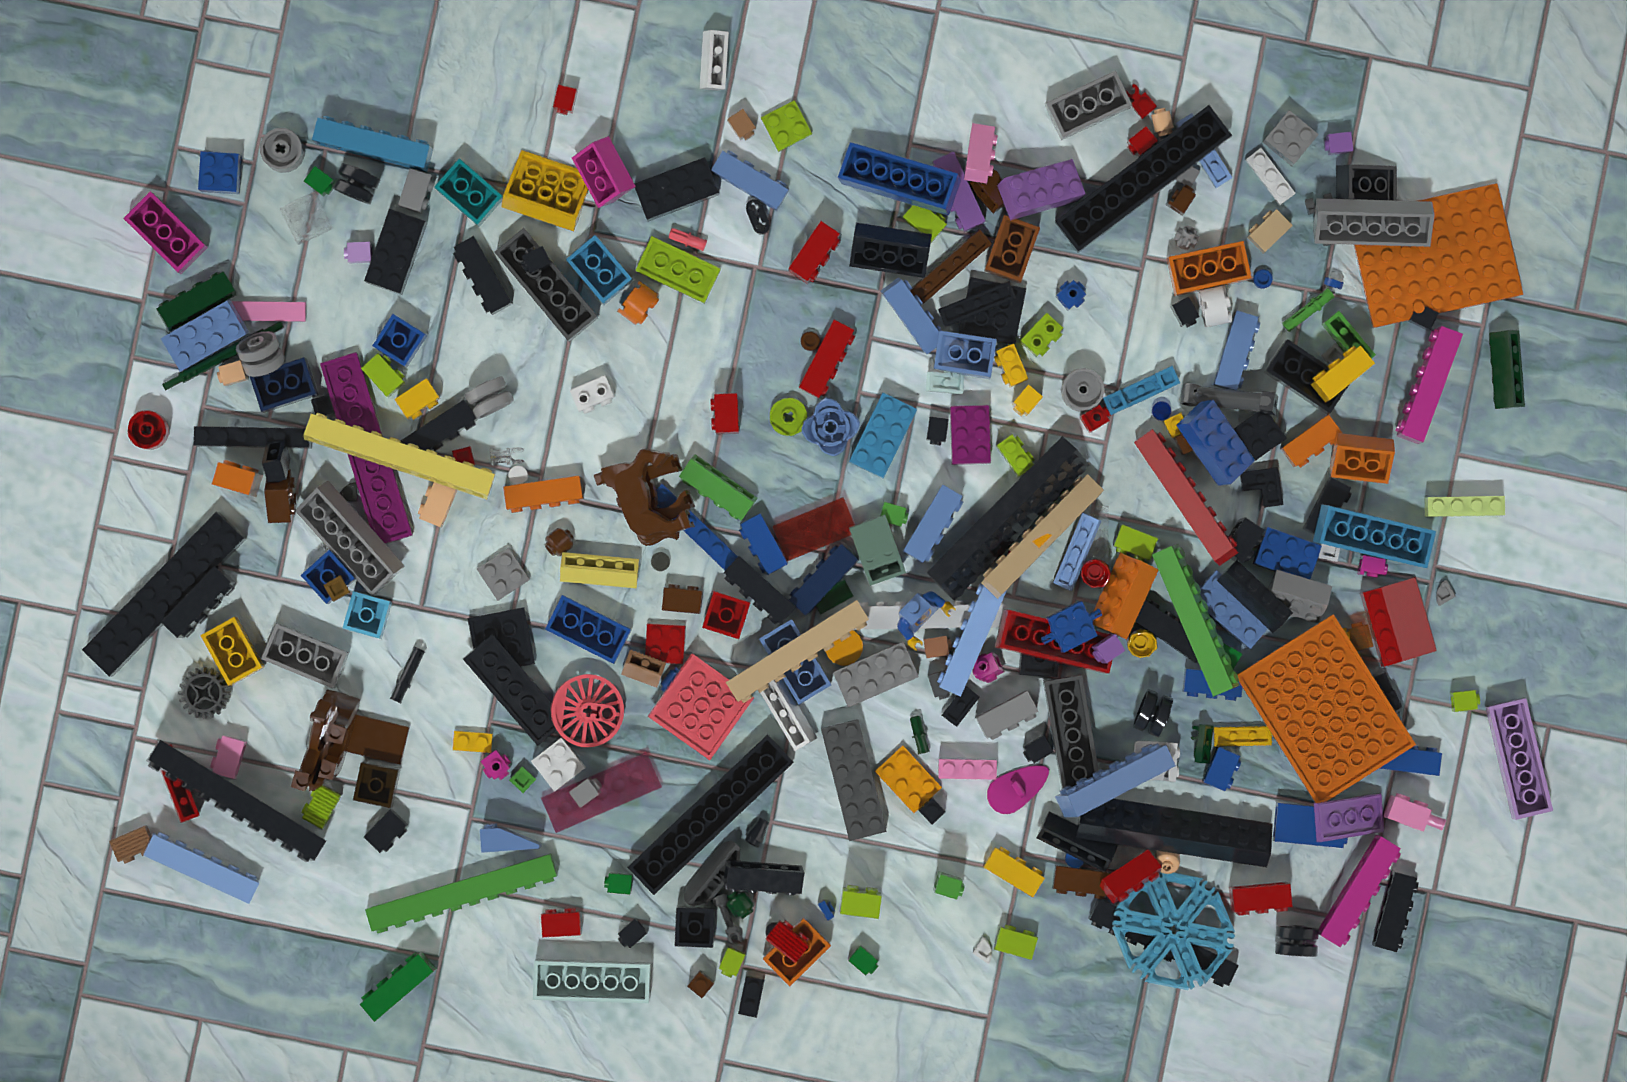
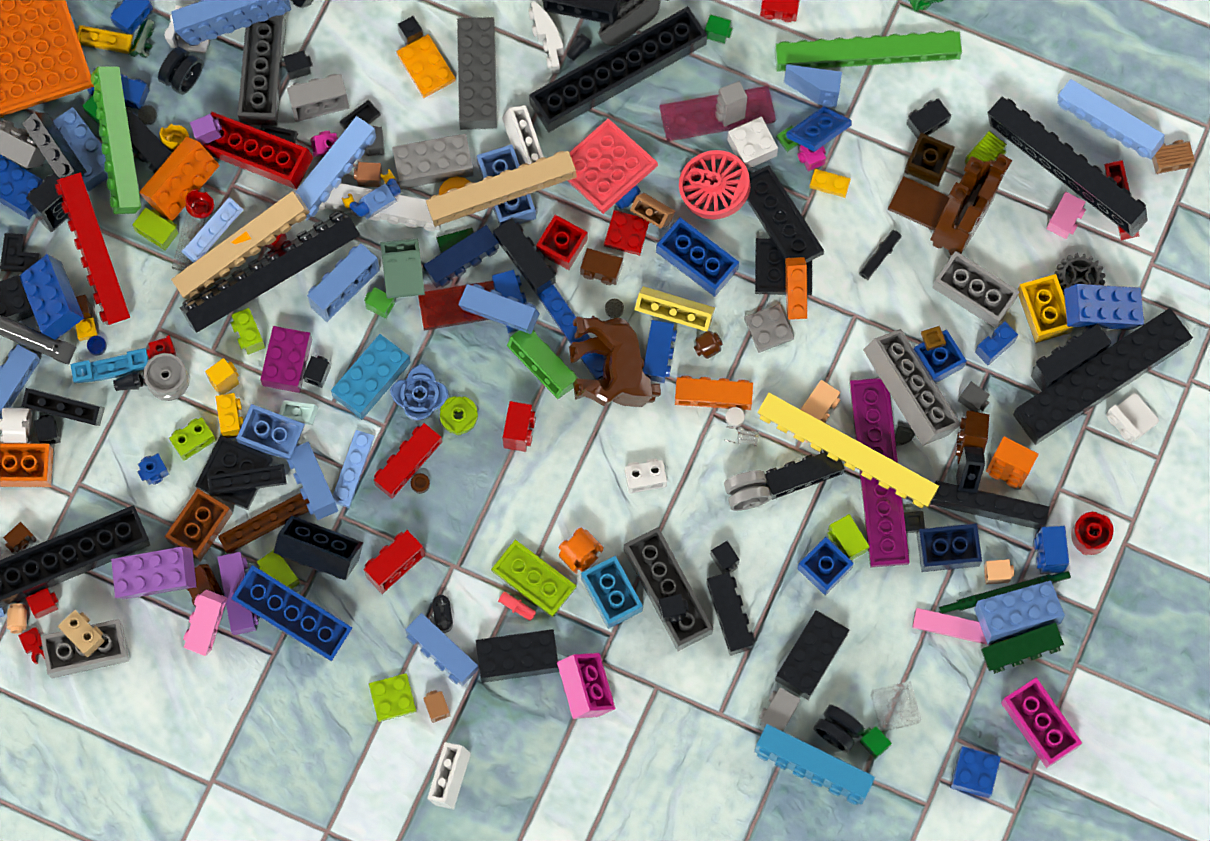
camera: 165 degrees left, 15 degrees down
light grey wheel [236,331,285,377] -> none
light grey wheel [260,128,305,173] -> none
medium azure brick [343,591,392,639] -> none
lavender brick [344,242,372,264] -> none
yellow brick [394,378,441,420] -> none
teal brick [434,158,503,227] -> none
red tile [452,446,475,465] -> none
yellow slope [501,150,589,231] -> none
red brick [553,85,578,115] -> none
dark green axle [910,716,930,755] -> none
bright pink brick [938,759,997,780] -> none
dark pink shield [987,766,1049,814] -> none
blue plate [1041,601,1102,653] -> none
light grey gear [1174,226,1199,250] -> none
none -> black brick [21,388,105,426]
none -> tan brick [58,610,105,658]
none -> black cone [113,371,143,391]
none -> clear smoke tile [138,105,157,125]
none -> light blue plate [333,430,375,508]
none -> medium blue brick [458,284,540,334]
none -> white slope [528,1,564,74]
none -> blue brick [643,320,677,383]
none -> black brick [710,541,740,574]
none -> orange brick [785,257,807,320]
none -> blue tile [786,107,852,152]
none -> dark grey brick [958,381,990,412]
none -> blue brick [975,321,1018,365]
none -> blue brick [1034,526,1069,574]
none -> brick [1064,284,1144,330]
none -> white bracket [1106,394,1159,445]

